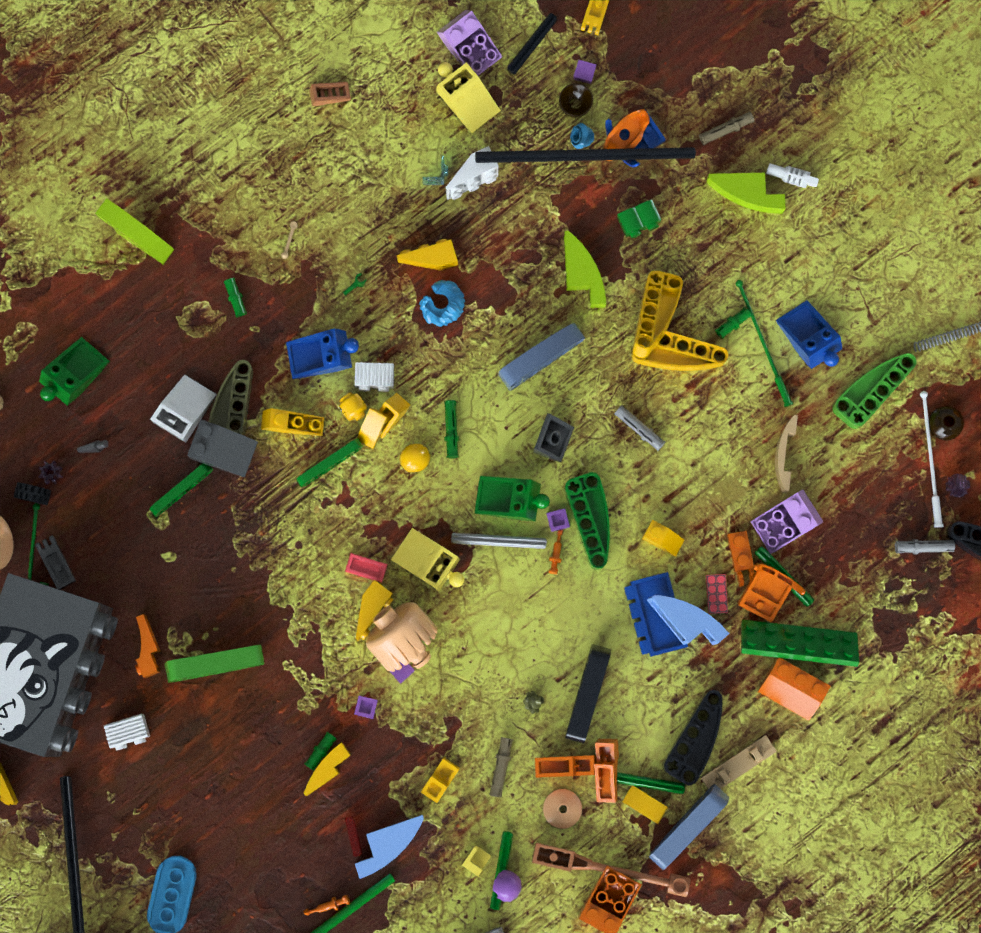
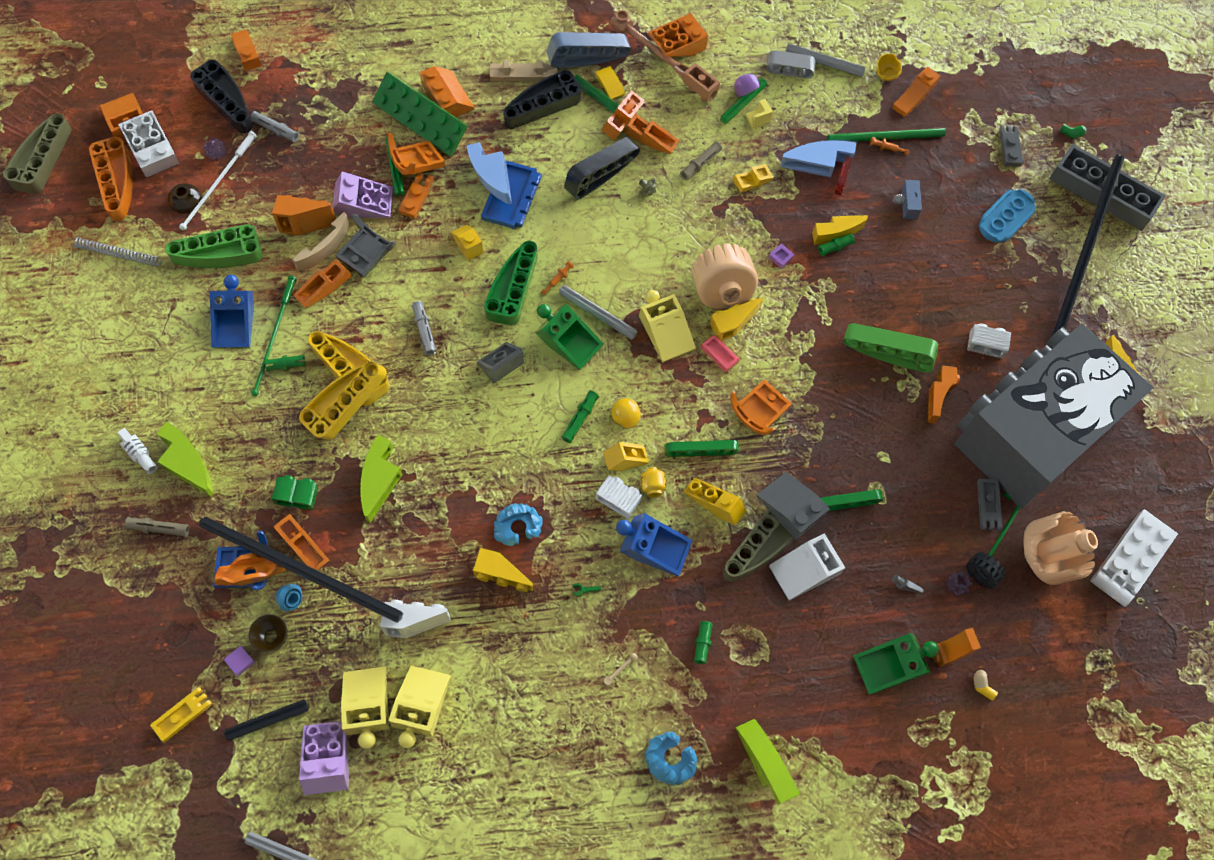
camera: 150 degrees left, 15 degrees down
nougat slope [309,82,351,106] -> none
yellow slope [357,407,388,449] -> none
clear light blue bracket [422,155,448,185] -> none
sand blue beam [499,323,585,391] -> none
light nougat dish [543,789,582,829] -> none
medium lavender tile [546,508,570,532] -> none
coral tile [706,574,728,614] -> none
none -> orange slope [272,195,336,235]
none -> orange slope [273,514,329,570]
none -> orange slope [294,259,352,308]
none -> dark grey piece [335,214,396,278]
none -> light yellow slope [388,666,451,748]
none -> dark azure piece [644,731,697,785]
none -> orange piece [730,379,792,435]
none -> sand blue piece [892,180,922,220]
none -> orange slope [932,628,981,668]

